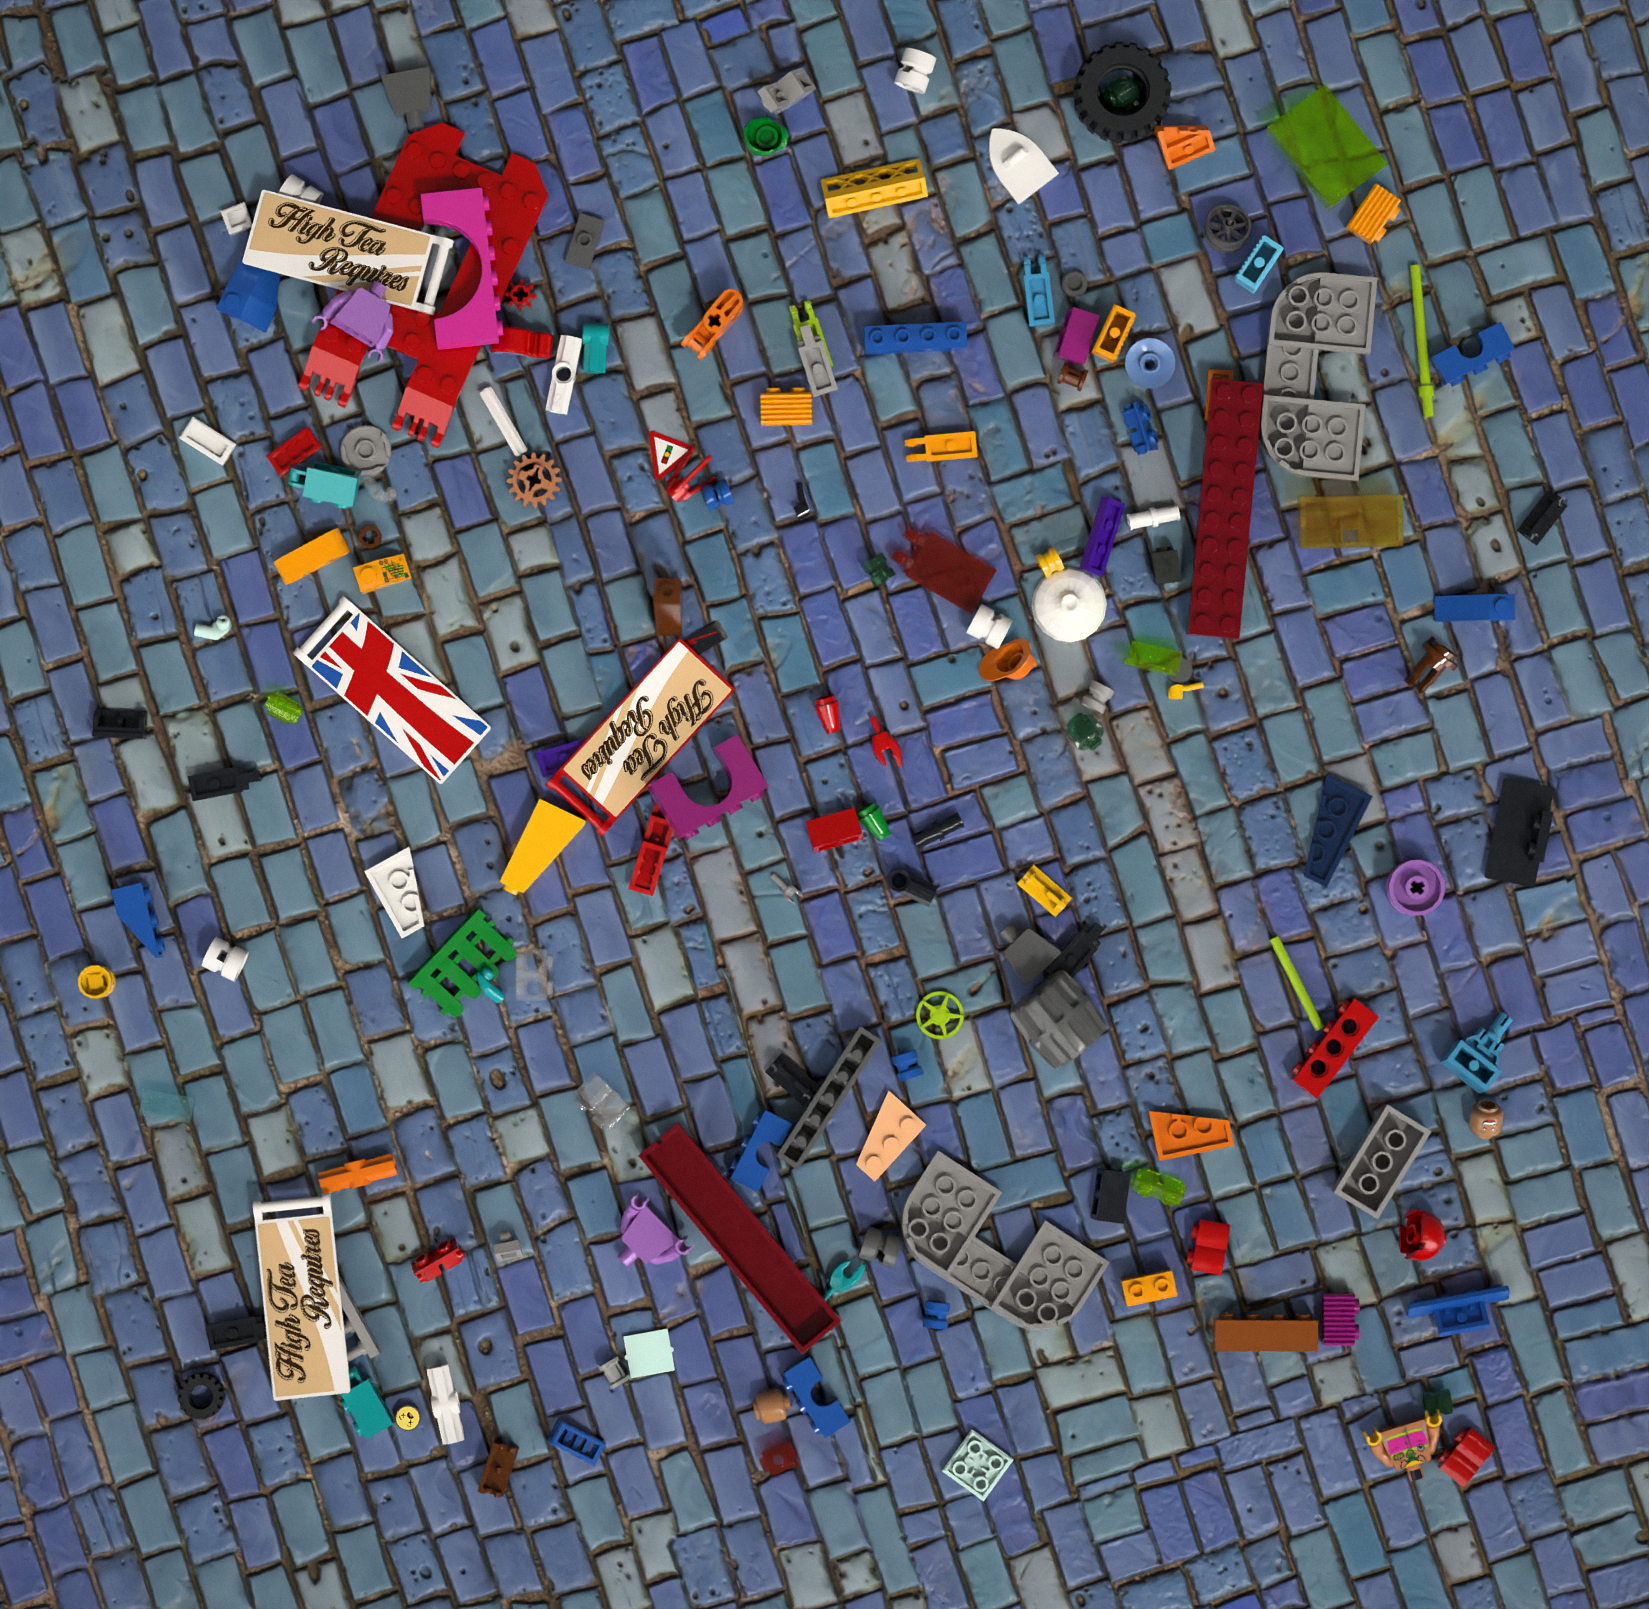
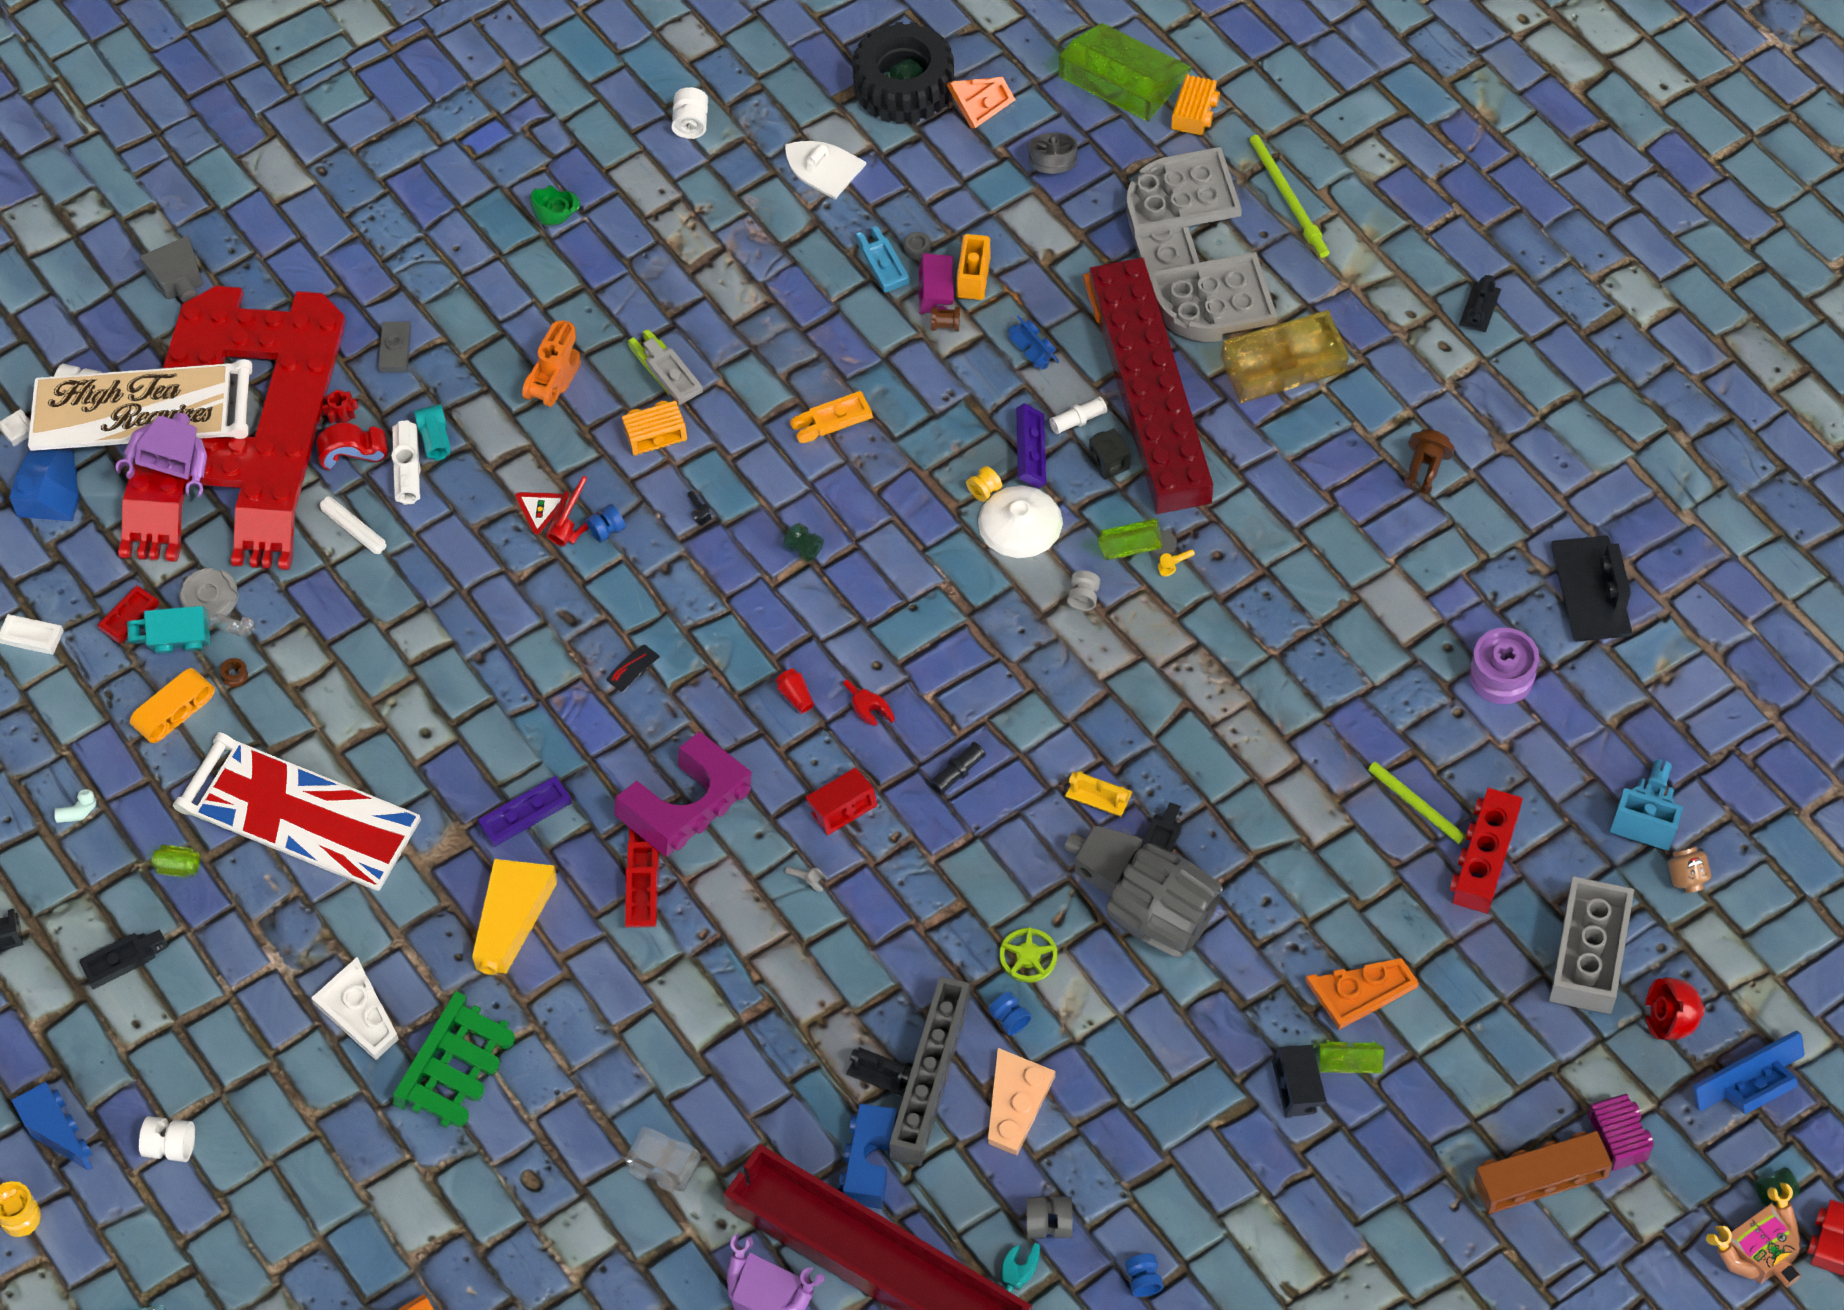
camera: 15 degrees left, 30 degrees down
light orange slope [353,554,412,594] -> none
dark pink arch [421,188,503,350] -> none
teal arm [476,967,505,1003] -> none
nougat gear [507,453,563,509] -> none
clear brick [516,949,553,1001] -> none
flag [545,639,734,836] -> none
reddish brown slope [654,578,683,636] -> none
light grey brick [757,67,816,114] -> none
yellow fence [820,158,928,218] -> none
green cone [857,802,891,841] -> none
blue brick [864,322,968,355] -> none
black piece [886,869,938,907] -> none
clear red tile [891,528,997,614] -> none
light grey plate [900,1151,1110,1330] -> none
white wheel [966,604,1013,649] -> none
orange piece [978,638,1037,681] -> none
clear green head [1066,713,1104,751] -> none
light orange brick [1120,1269,1177,1307] -> none
medium blue dish [1125,338,1176,389] -> none
red brick [1186,1219,1230,1275] -> none
medium azure brick [1234,235,1284,294] -> none
dark blue wing [1304,774,1373,888] -> none
blue arch [1430,322,1515,387] -> none
blue slope [1434,594,1515,622] -> none

